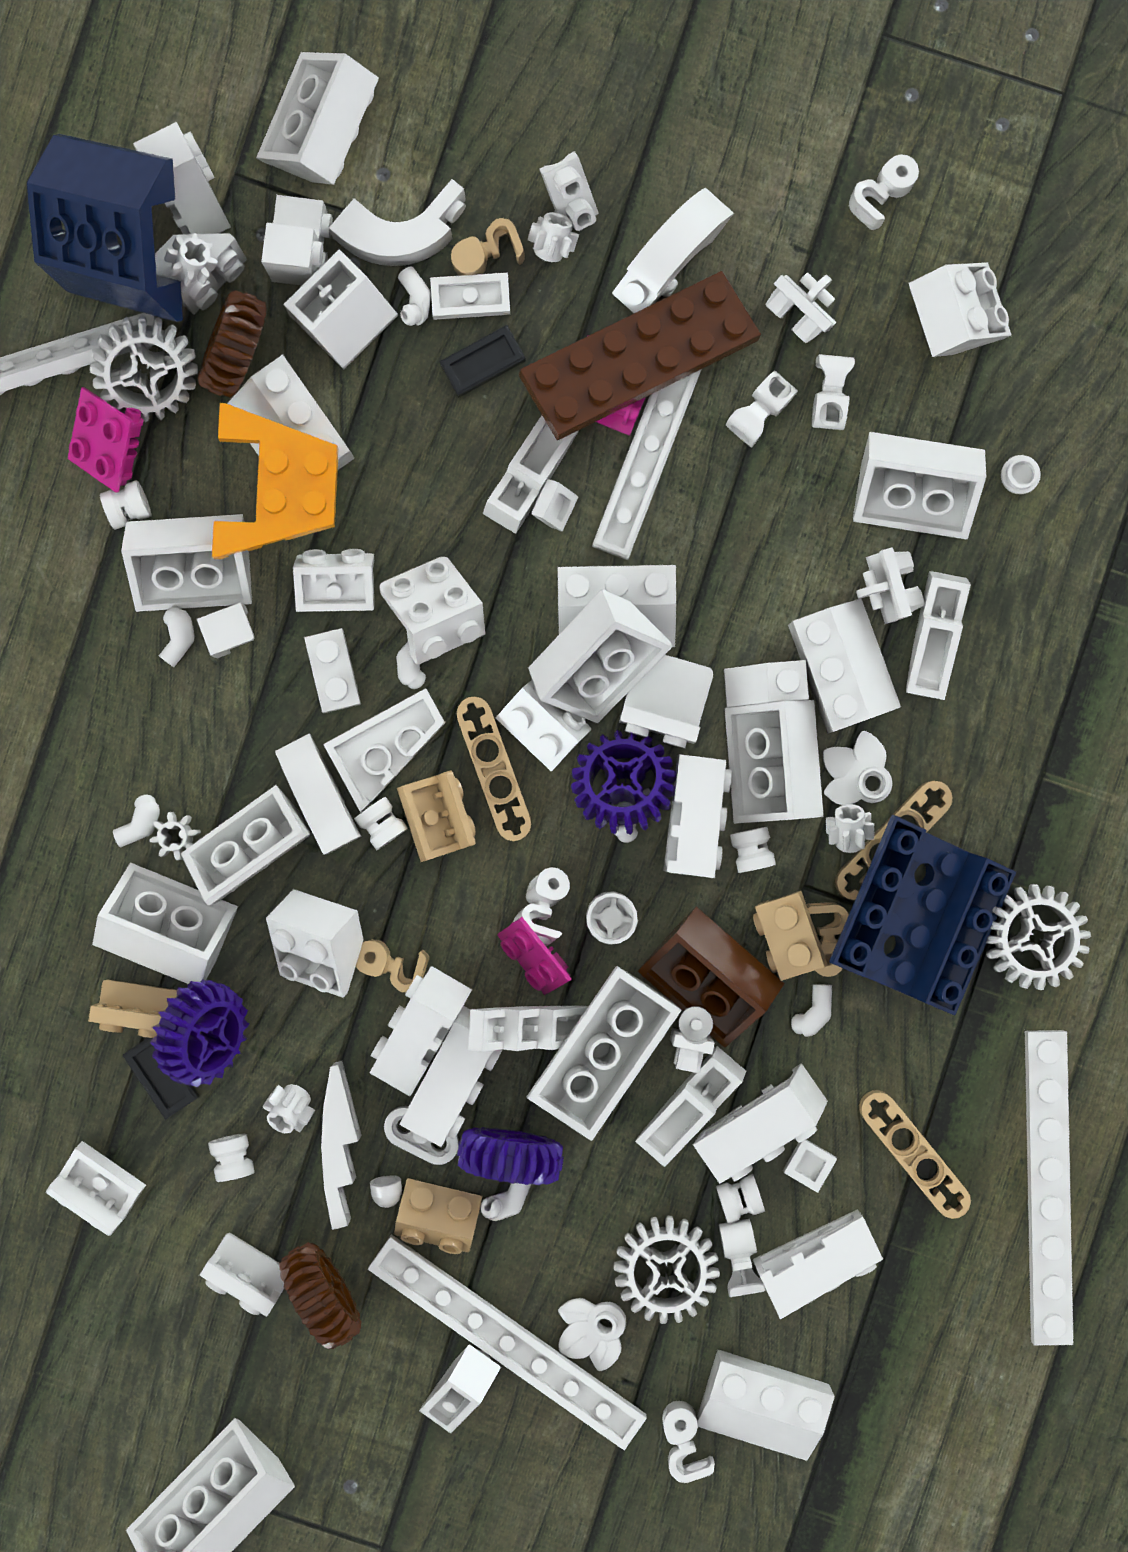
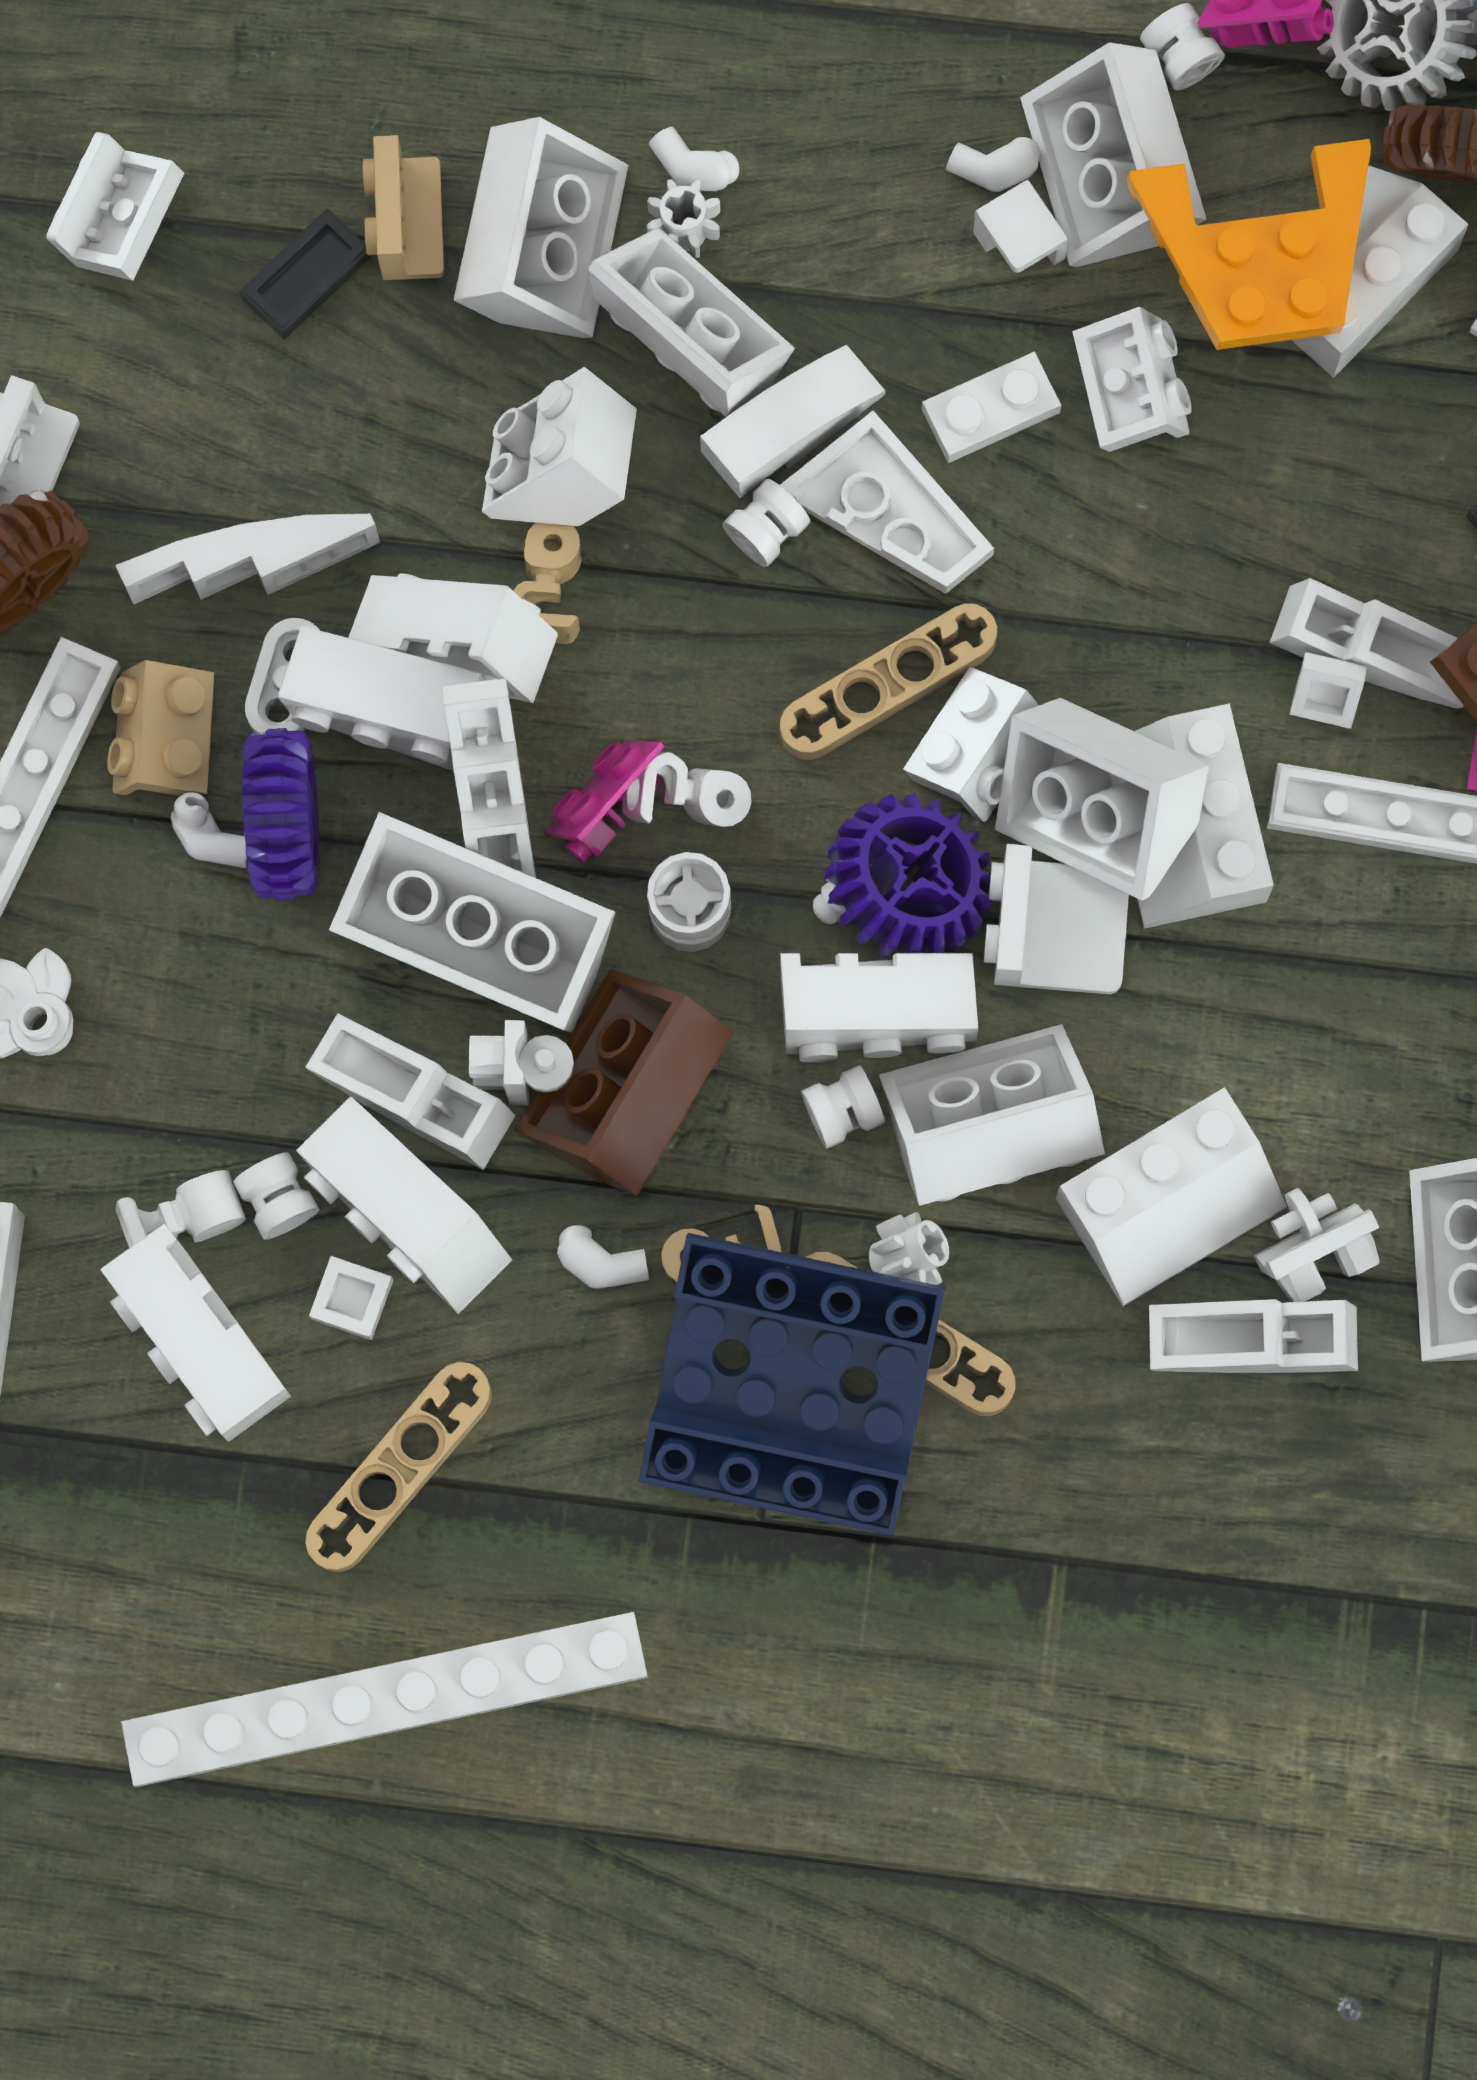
camera: 80 degrees right, 10 degrees down
dark purple gear [150,979,249,1087] -> none
white wheel [208,1133,255,1182] -> none
white gear [263,1084,315,1133] -> none
white hinge [370,1175,402,1208] -> none
white bracket [380,557,485,665] -> none
white arm [396,641,426,689] -> none
tan bracket [397,770,476,862] -> none
white gear [614,1215,720,1324] -> none
white slope [724,660,809,708] -> none
tan bracket [753,891,827,981] -> none
white plate [823,731,892,805] -> none
white gear [986,884,1091,990] -> none

